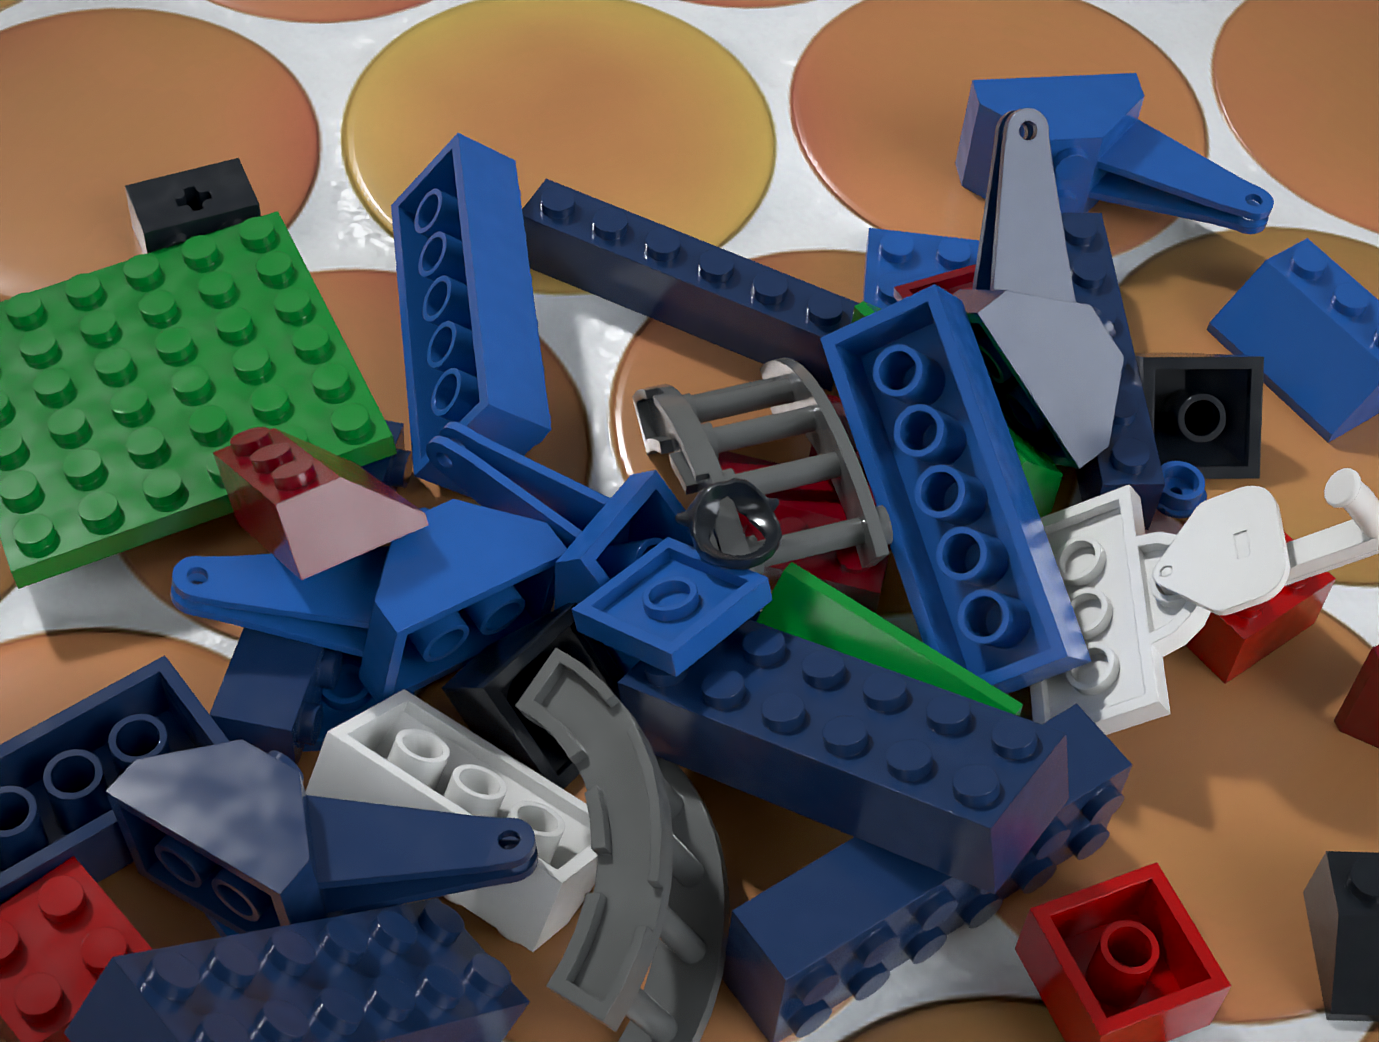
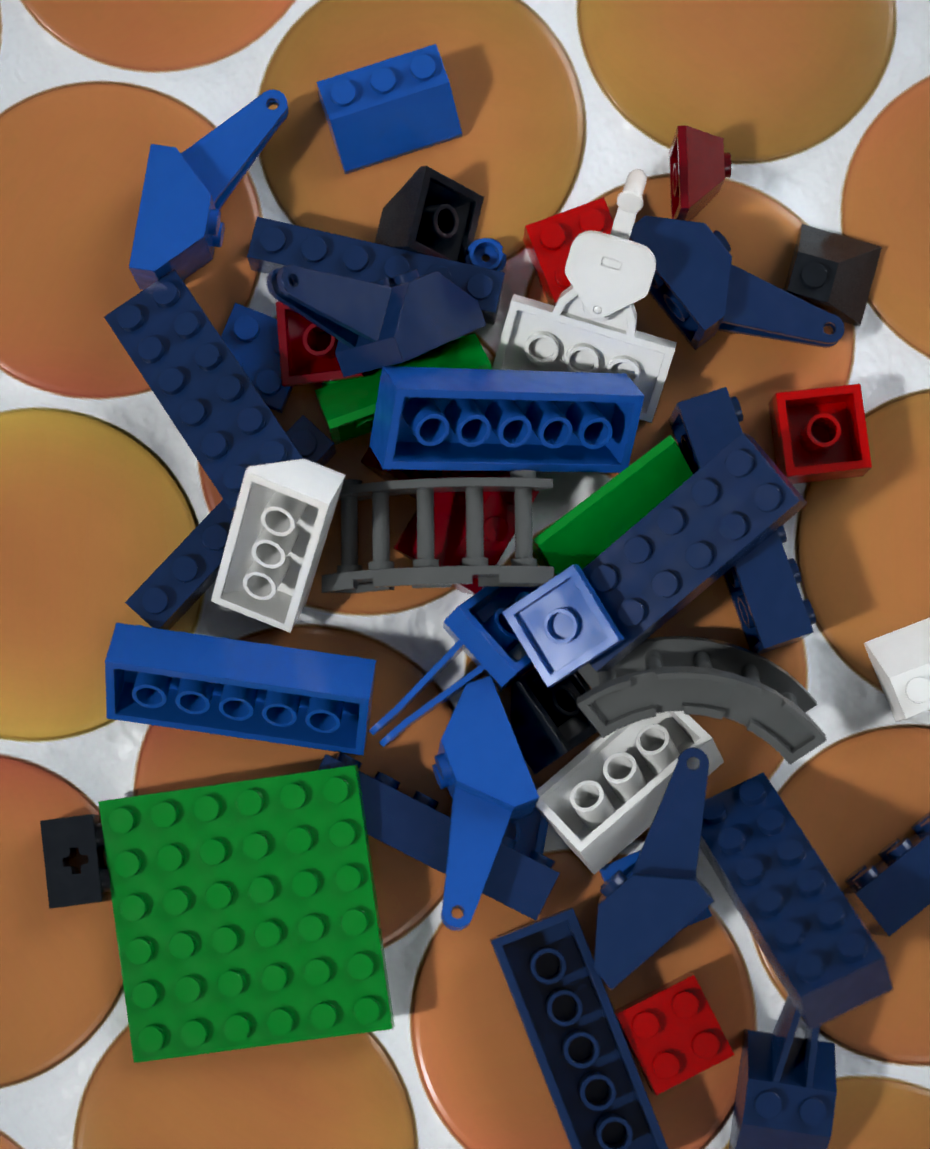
camera: 75 degrees left, 30 degrees up
dark red slope [213,427,429,580] -> none
black piece [675,478,782,570] -> none
none -> dark blue brick [104,269,304,514]
none -> white slope [211,459,345,633]
none -> dark blue slope [629,216,845,350]

